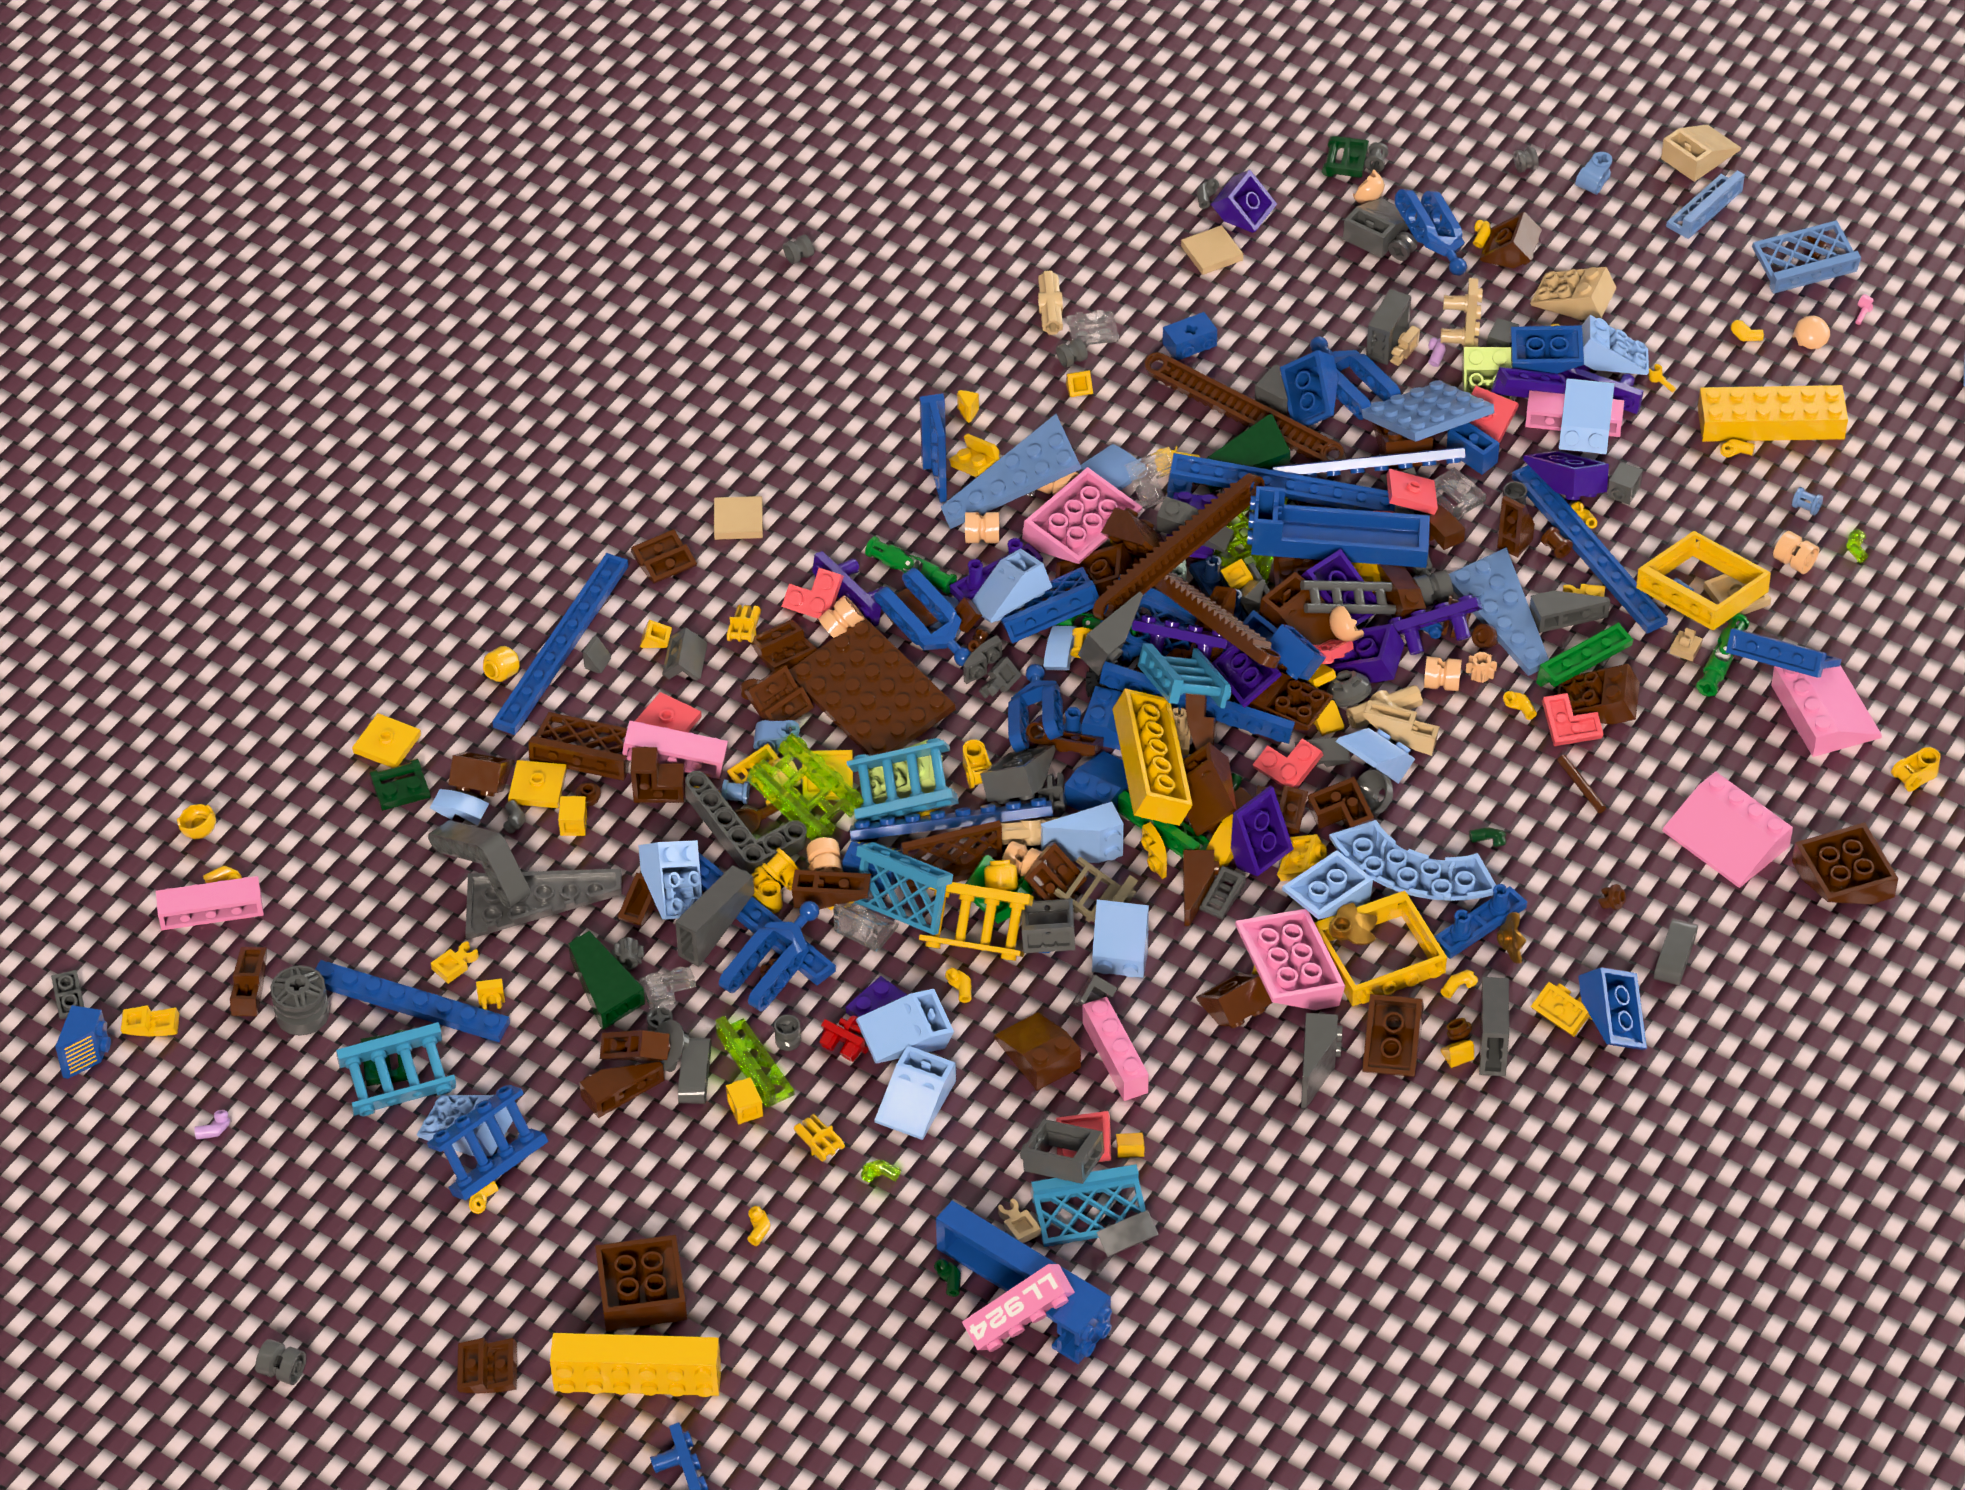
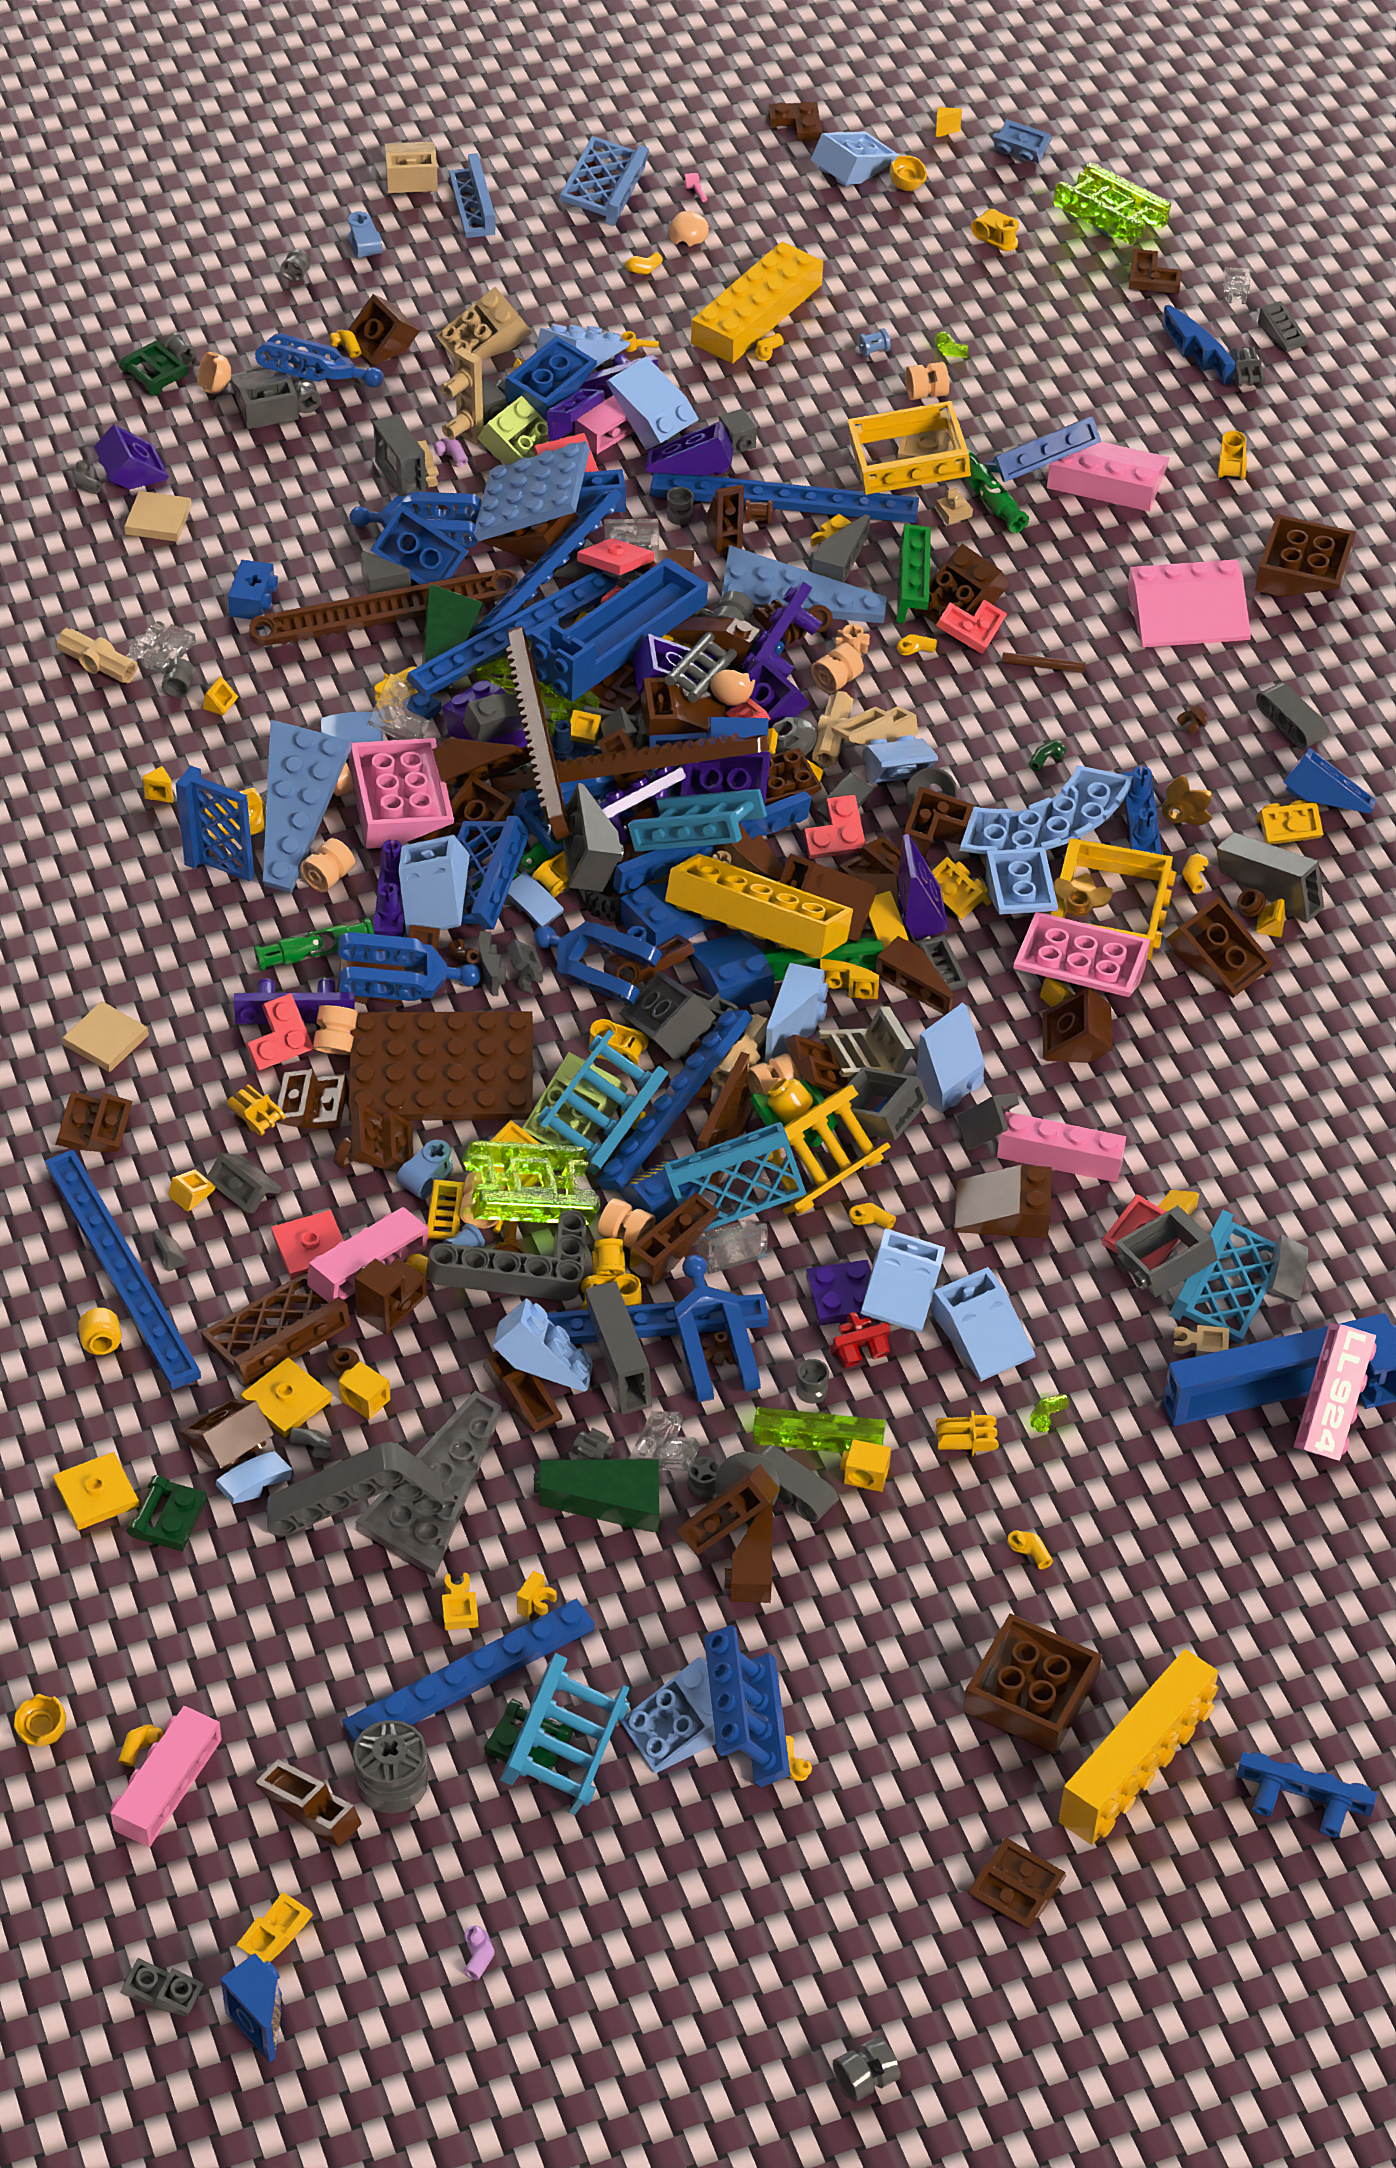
camera: 55 degrees left, 0 degrees up
dark green arm [934,1259,961,1297] -> none
dark grey slope [1301,1013,1343,1108] -> none
yellow arm [1571,502,1597,529] -> none

